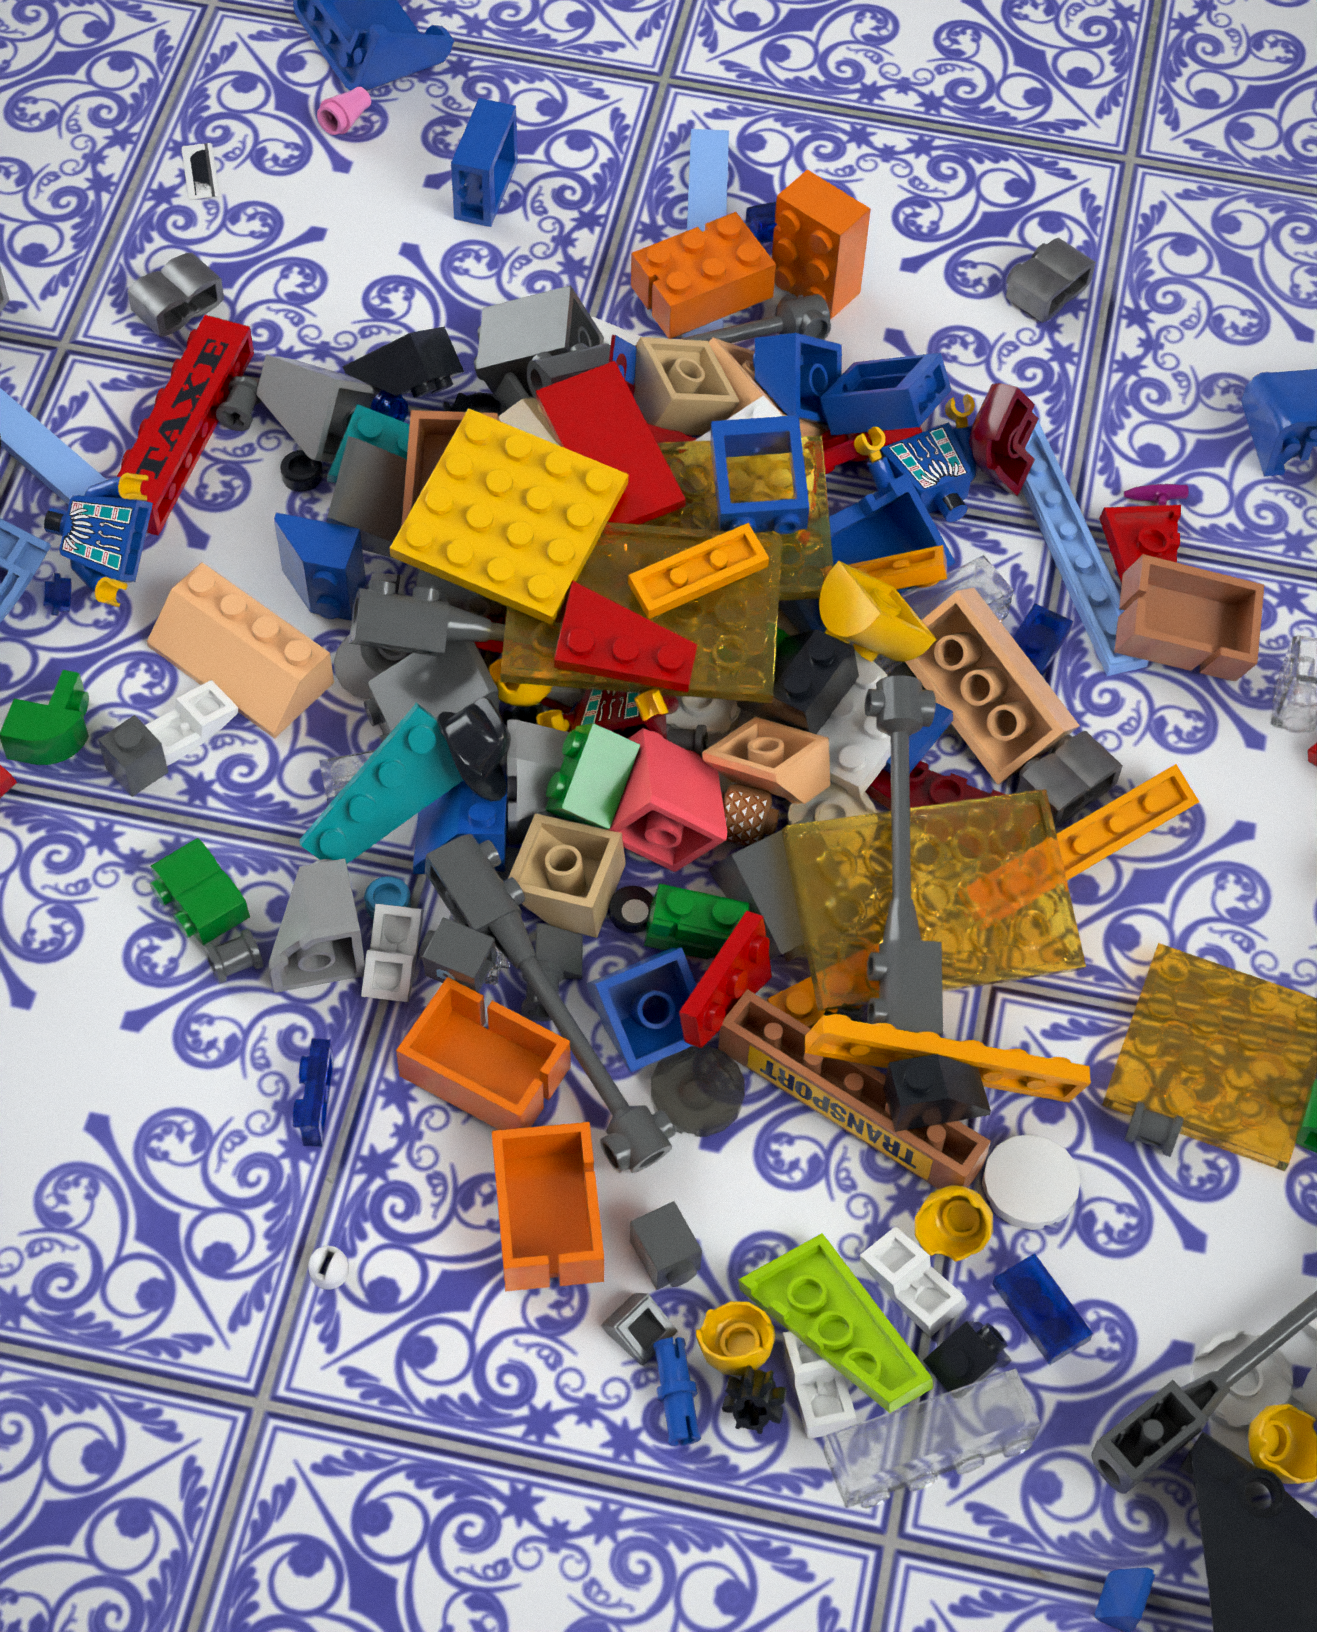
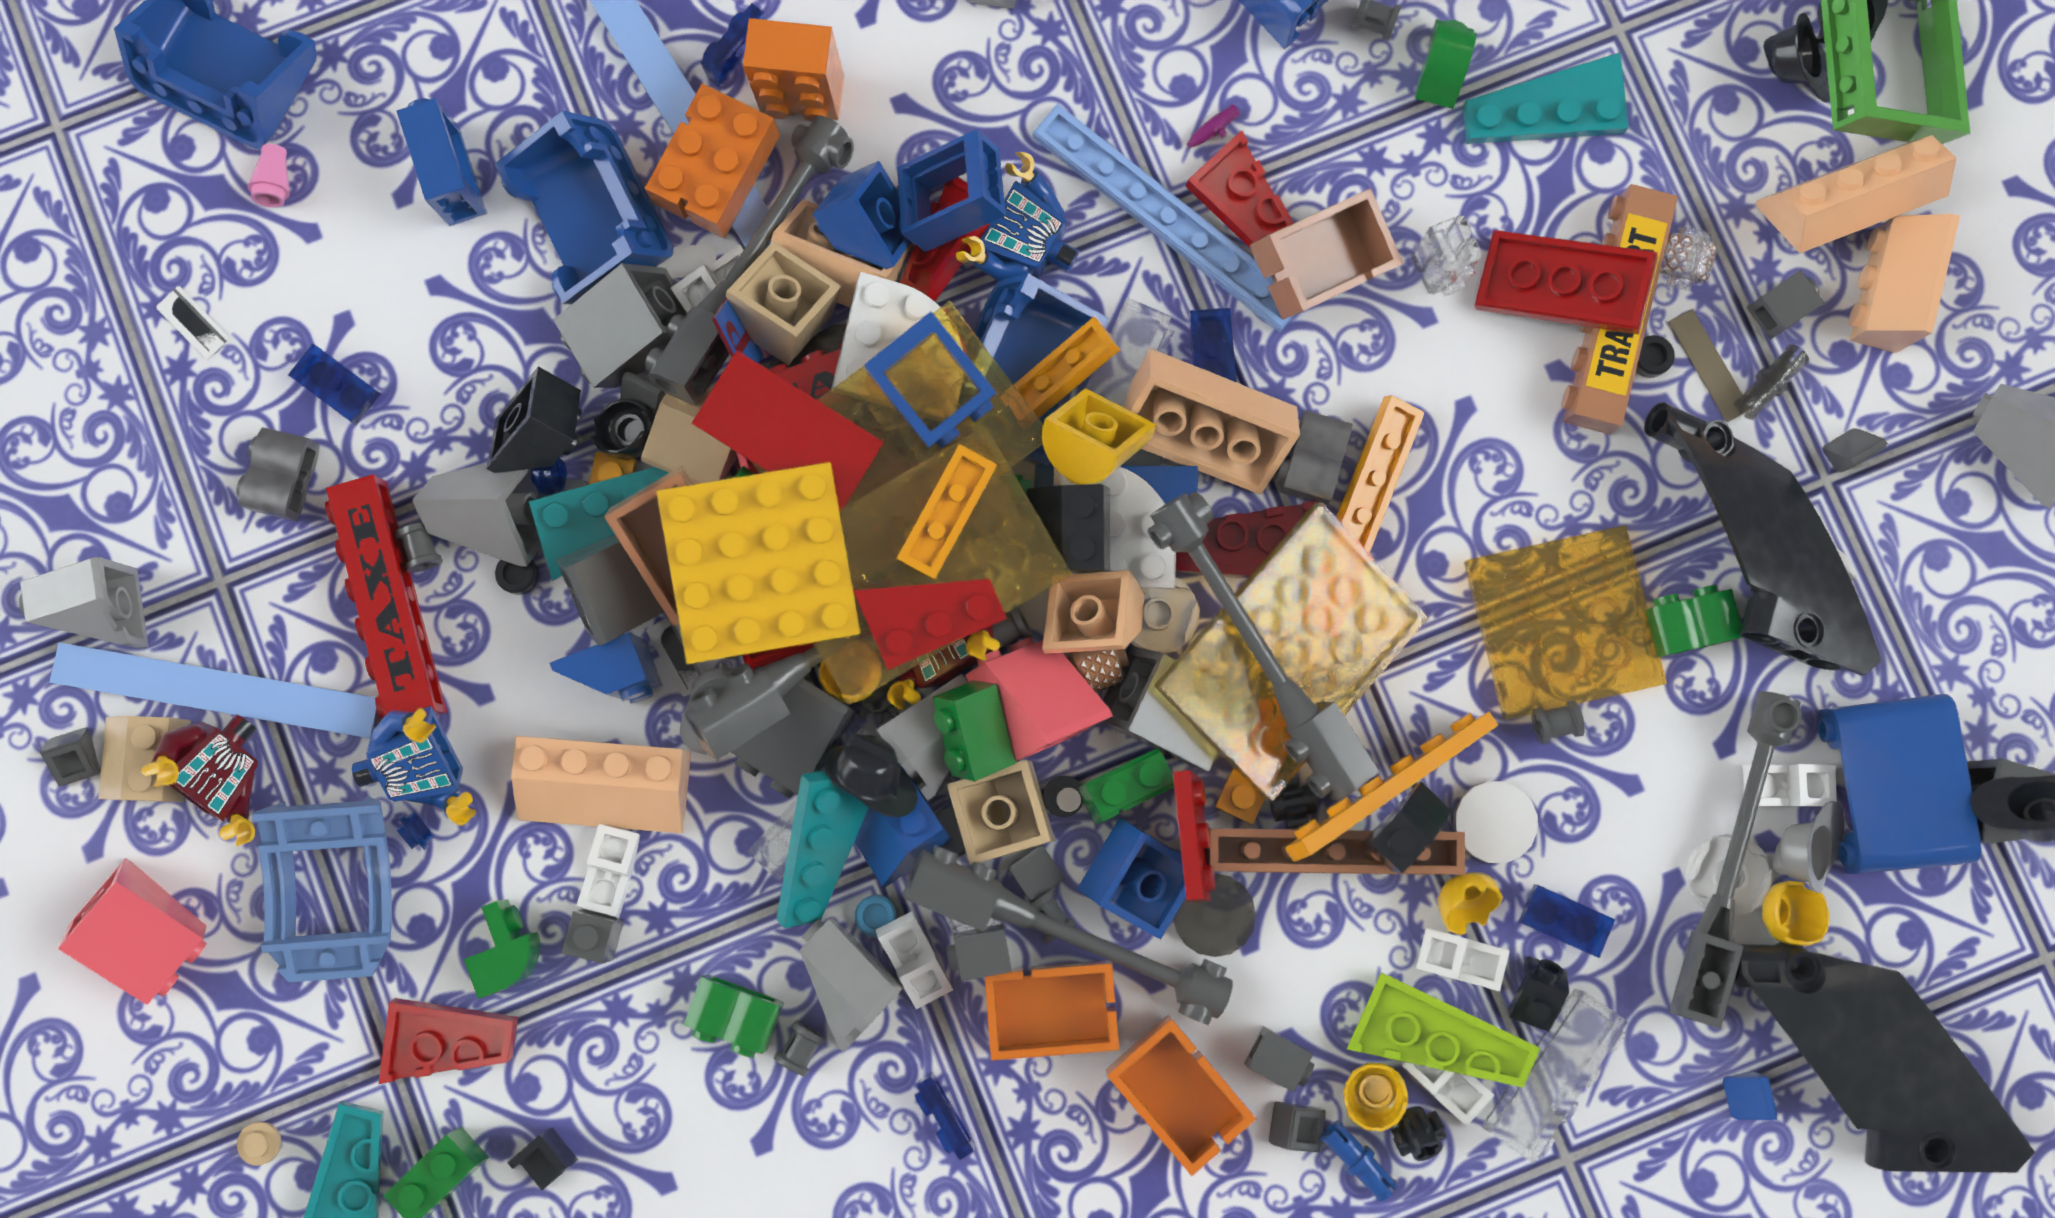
camera: 30 degrees left, 25 degrees up
dark red brick [969,383,1039,496] -> none
none -> clear blue plate [288,343,381,425]
none -> blue windscreen [495,110,673,304]

